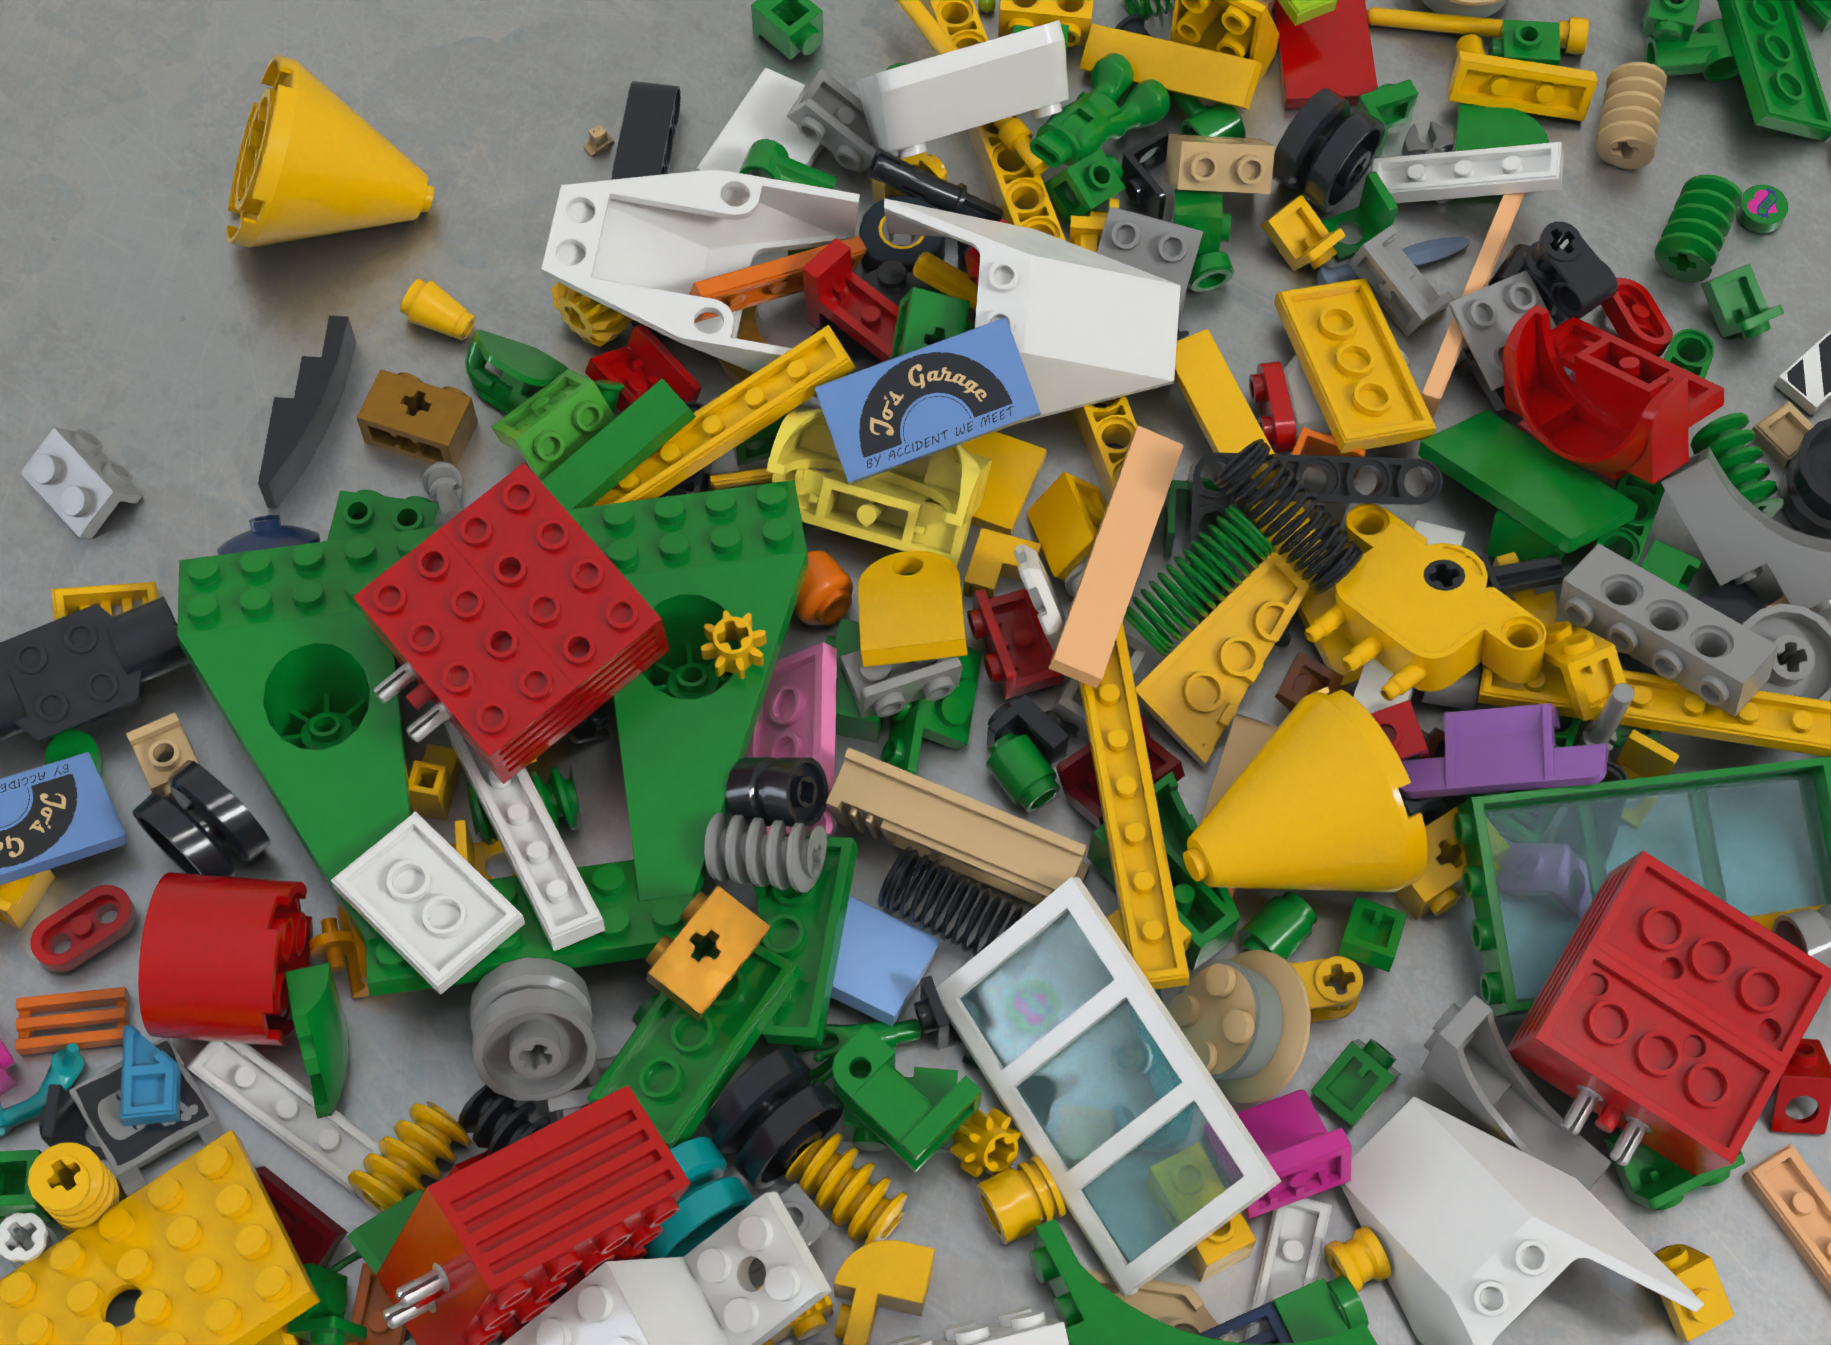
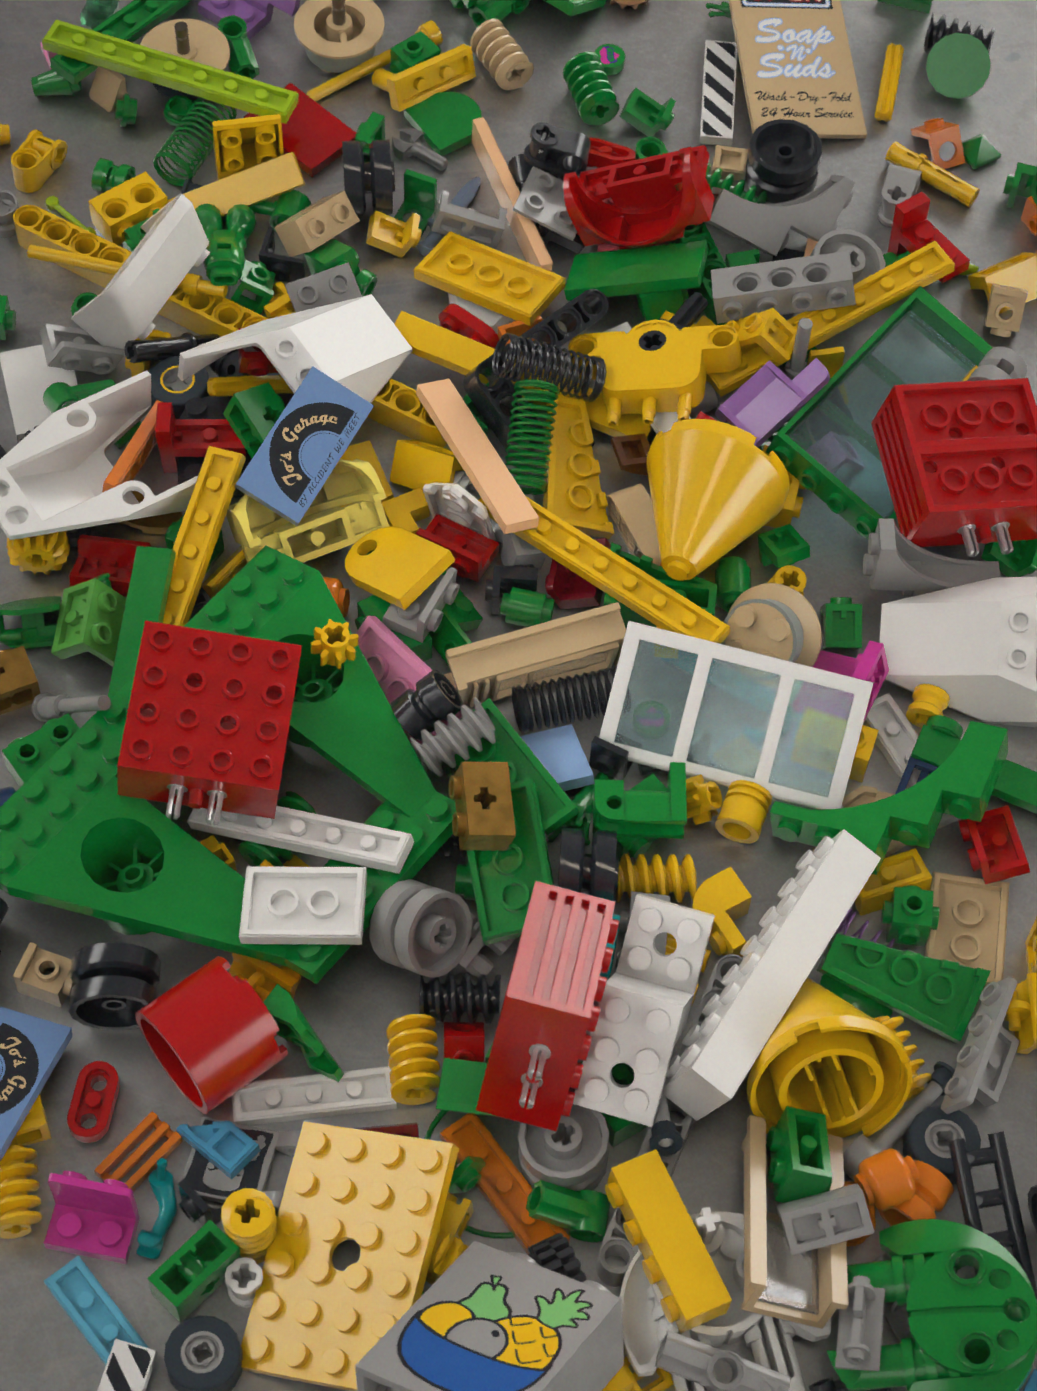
camera: 45 degrees left, 5 degrees down
white tile [1370,142,1564,203] -> none

